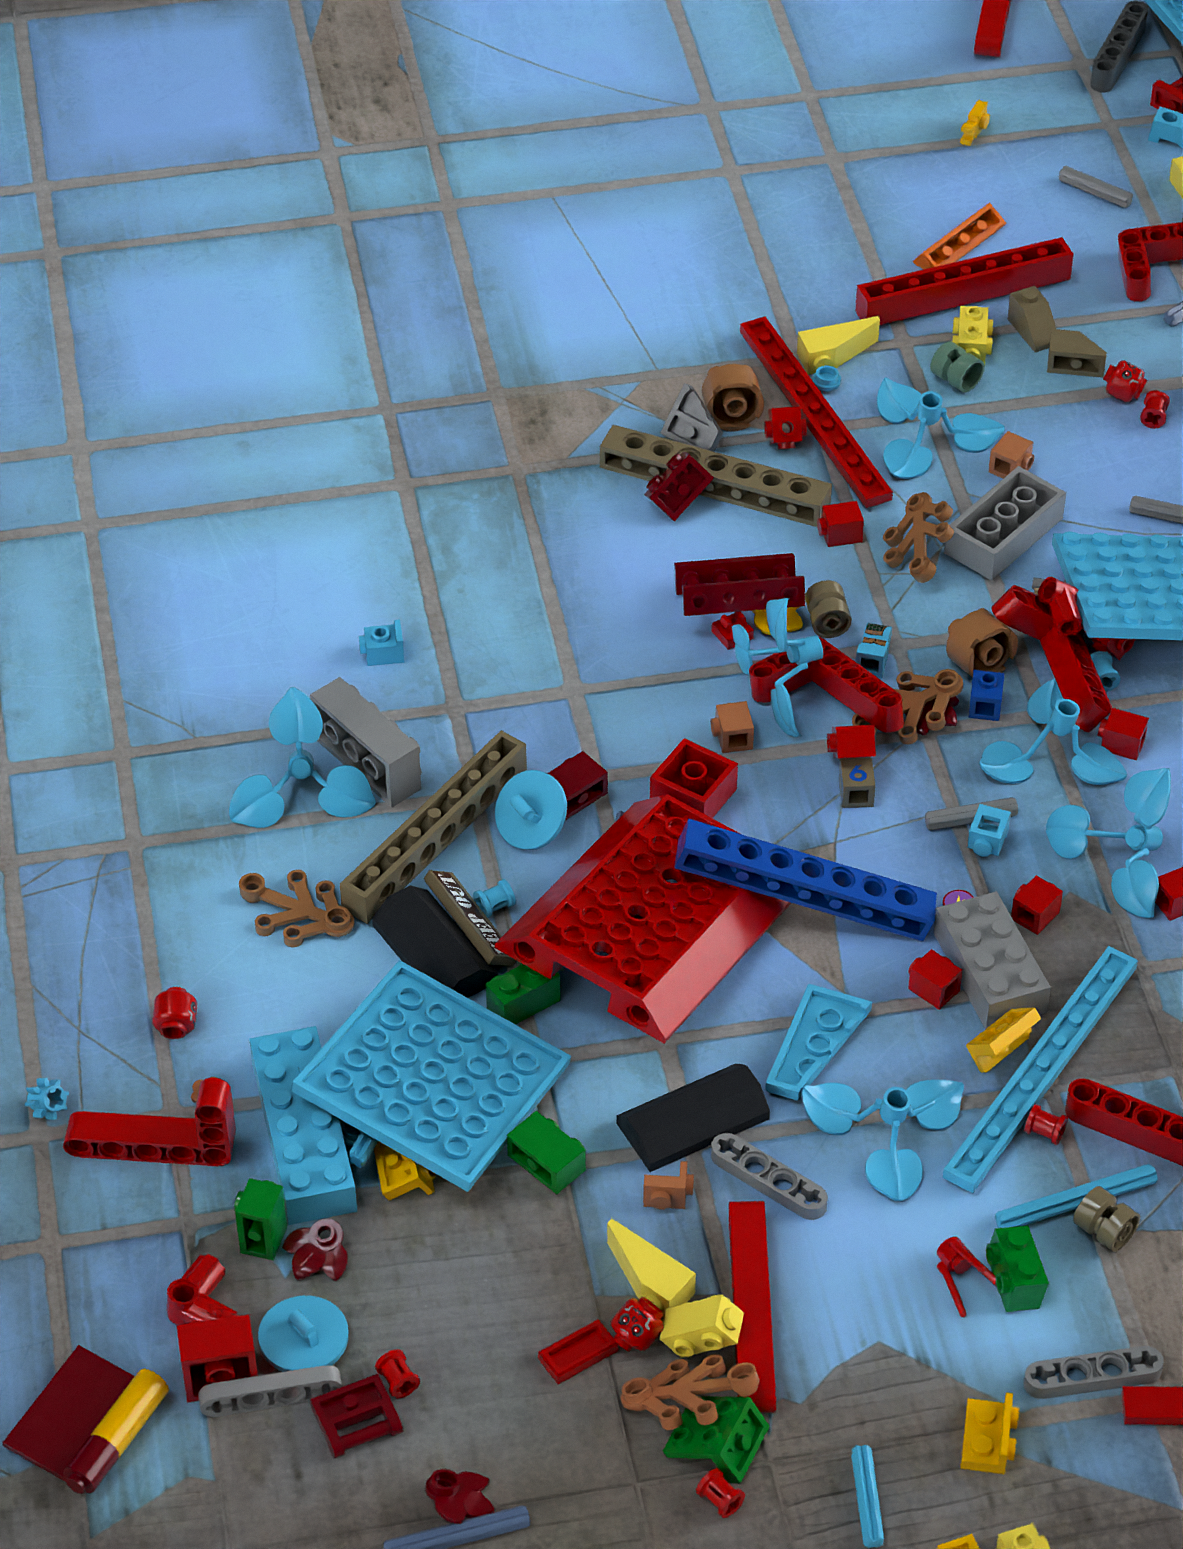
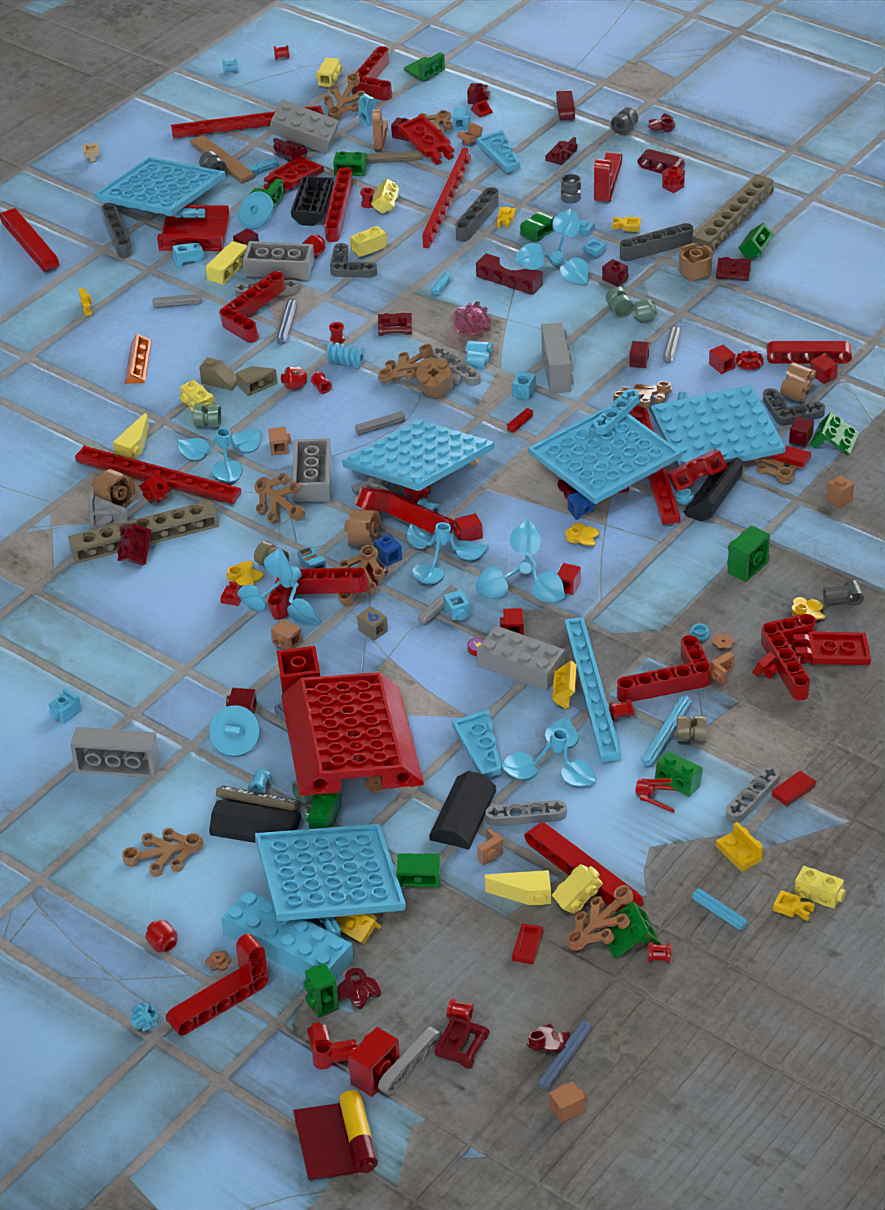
camera: 40 degrees left, 5 degrees down
medium azure plant [229,687,376,828] -> none
medium azure shield [258,1295,349,1372] -> none
dark tan brick [340,730,527,924] -> none
red head [611,1296,664,1352] -> none
dark red fence [674,553,805,616] -> none
blue brick [674,818,937,942] -> none
medium azure plate [812,365,841,391] -> none
red brick [817,501,864,547] -> none
red brick [827,725,876,759] -> none
red brick [855,237,1074,325] -> none
red brick [908,949,963,1010] -> none
red piece [1038,577,1083,637] -> none

